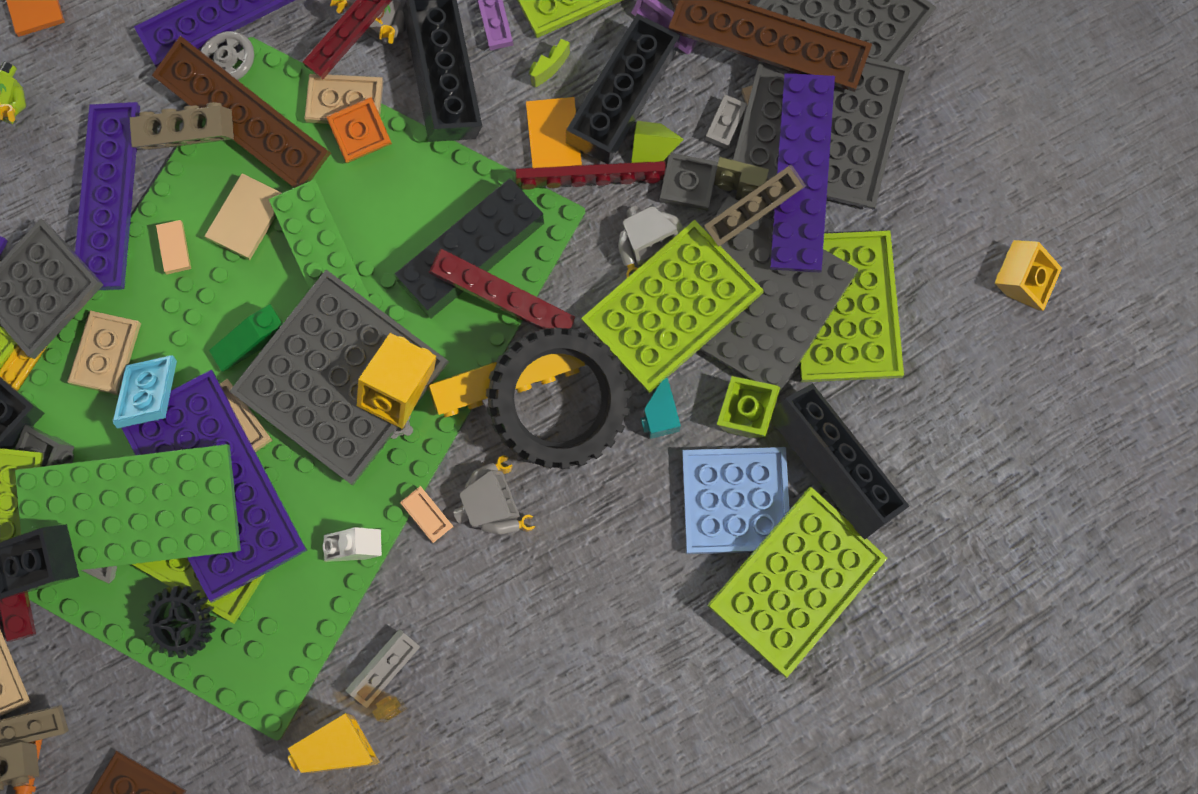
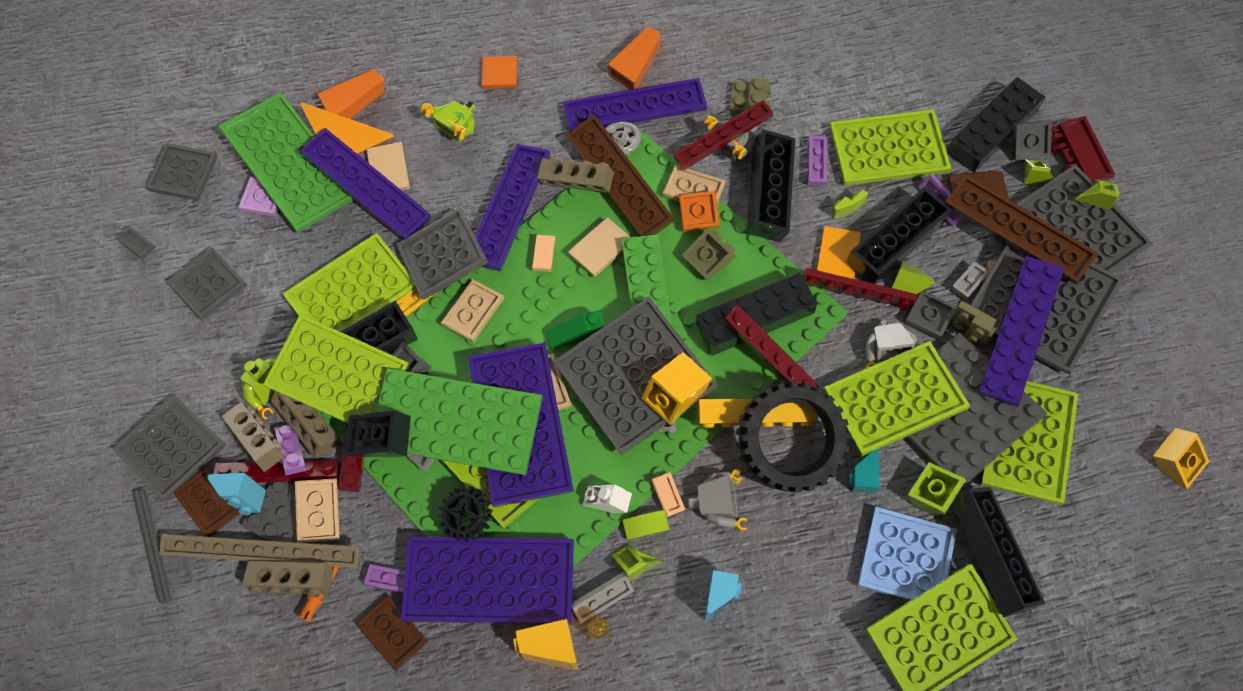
camera: 20 degrees right, 10 degrees down
medium azure tile [113,355,177,428] -> none
dark tan brick [704,165,806,247] -> none
none -> medium lavender plate [364,564,405,594]
none -> dark purple plate [401,537,574,625]
none -> lime slope [612,544,663,581]
none -> lime slope [623,510,670,540]
none -> olive plate [682,228,736,281]
none -> medium azure slope [705,570,742,621]

